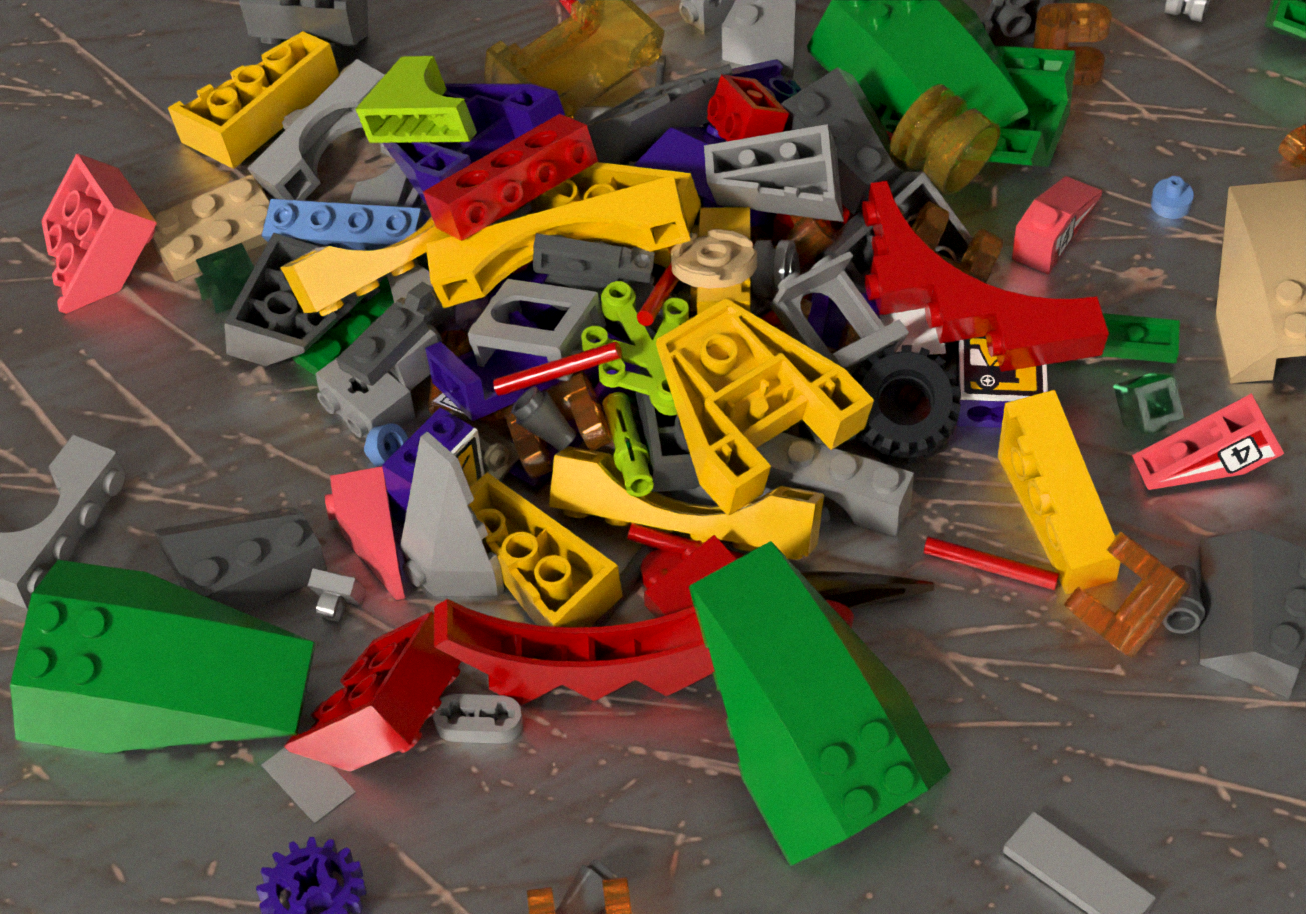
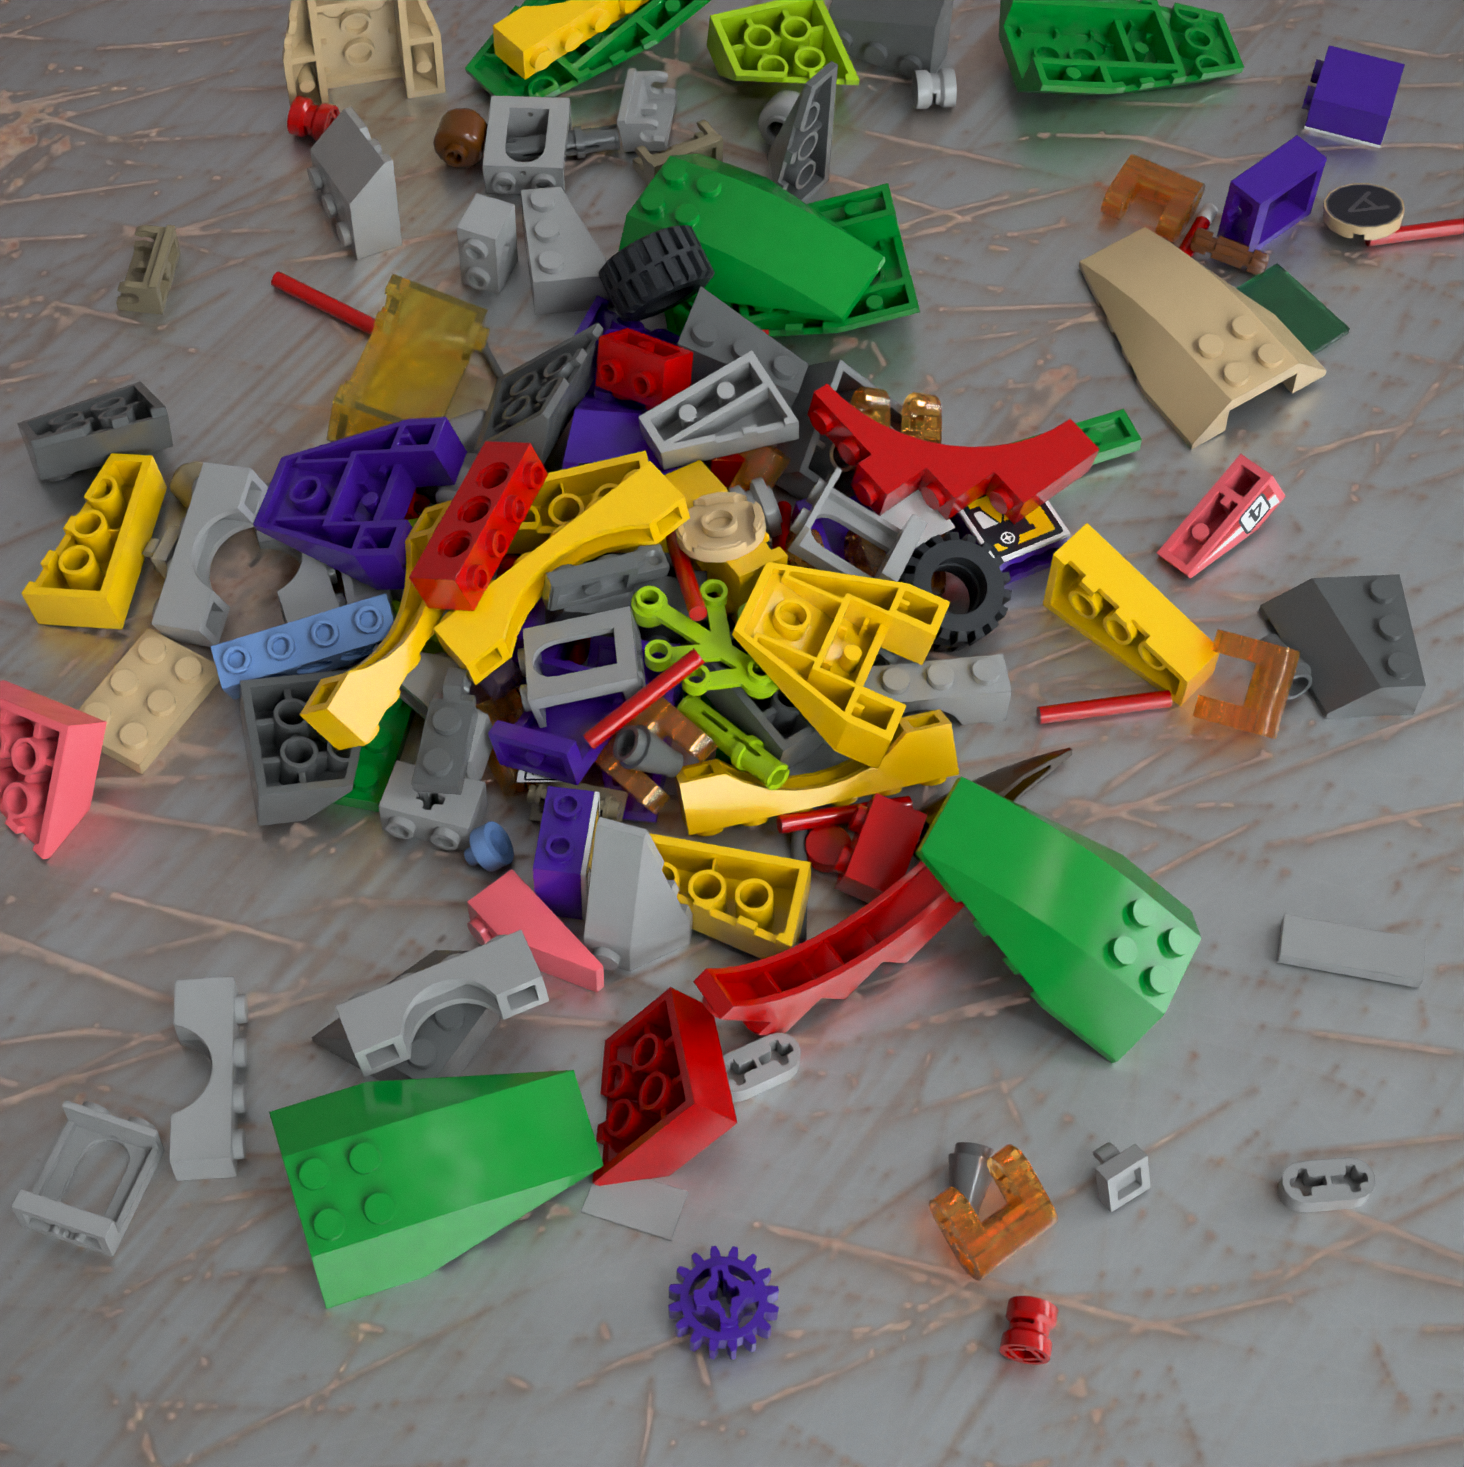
camera: 35 degrees left, 5 degrees up
clear green brick [193,243,254,314] -> none
light grey tile [307,568,366,623] -> none
lime arch [355,56,477,143] -> none
clear yellow wheel [890,84,1000,196] -> none
coral slope [1012,176,1102,275] -> none
clear orange connector [1033,3,1112,85] -> none
clear green brick [1113,373,1184,434] -> none
medium blue tile [1151,176,1194,219] -> none
none -> light grey arch [335,930,549,1078]
none -> black tyre [599,225,715,322]

